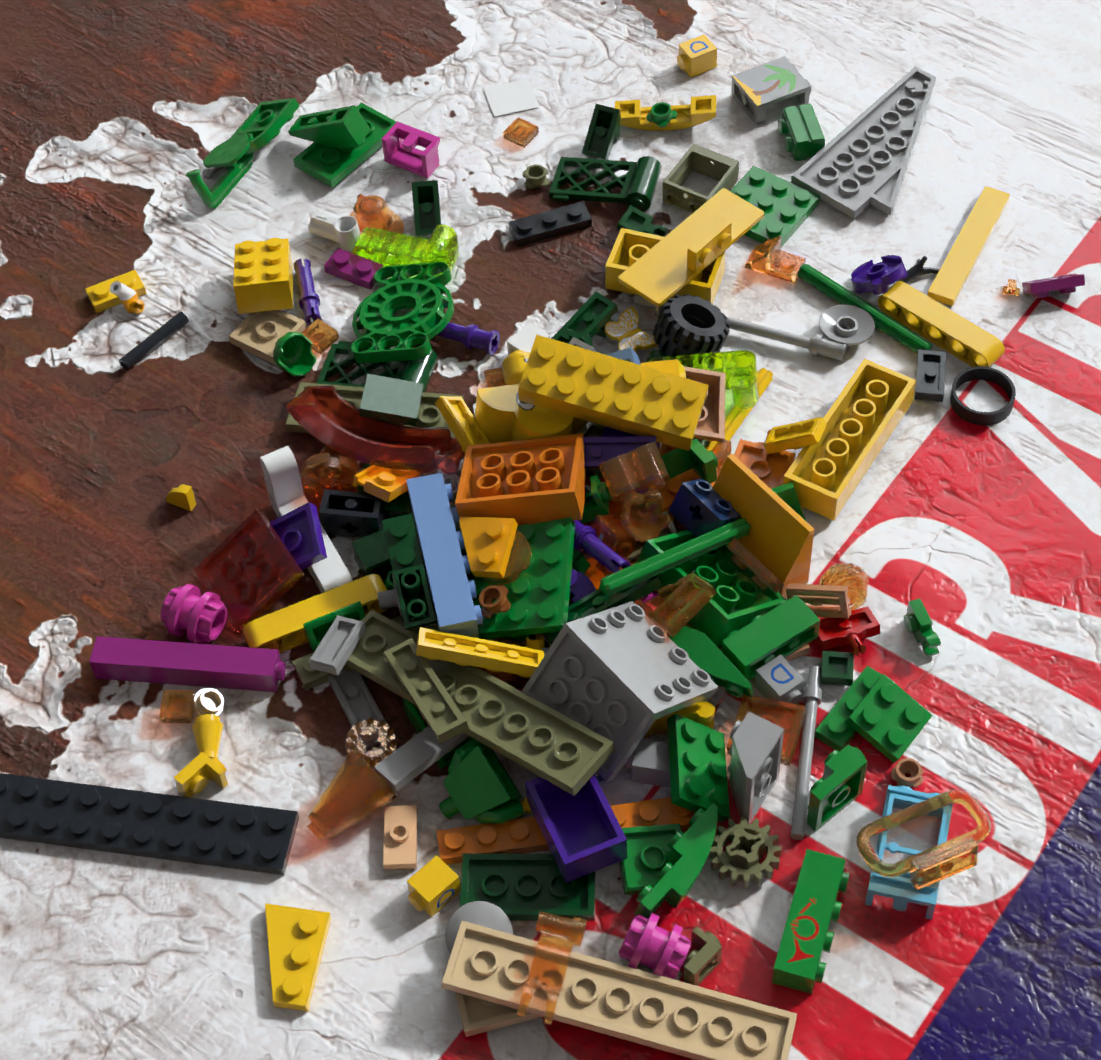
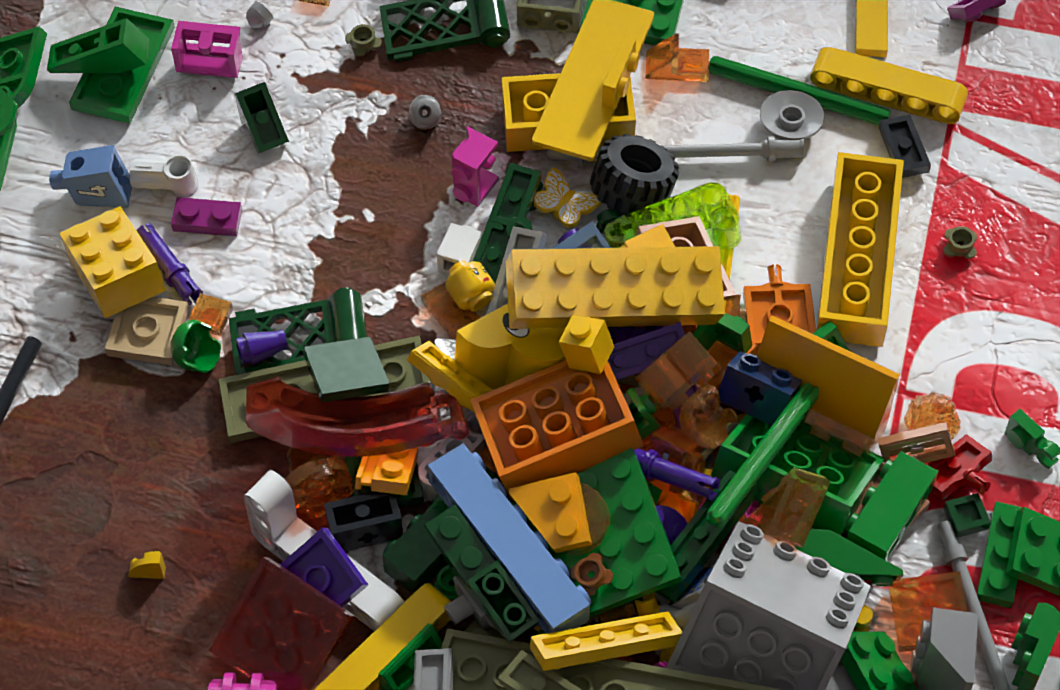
camera: 25 degrees left, 5 degrees up
clear orange piece [350,194,405,245] -> none
green piece [351,261,454,364] -> none
clear neon green beam [352,224,459,276] -> none
dark purple pin [437,322,500,355] -> none
black plate [508,201,592,247] -> none
dark green plate [616,205,667,237] -> none
light grey brick [755,655,805,713] -> none
yellow plate [764,417,826,454] -> none
dark purple plate [851,255,908,295] -> none
black bar [900,256,940,283] -> none
black tyre [950,366,1016,425] -> none
clear orange piece [1002,279,1020,296] -> none
none -> medium blue torso [49,145,132,208]
none -> dark purple cone [235,330,288,366]
none -> light grey hinge [246,1,274,29]
none -> light grey piece [409,95,442,130]
none -> dark pink window [451,126,499,207]
none -> yellow brick [559,314,614,374]
none -> olive plate [943,226,977,259]

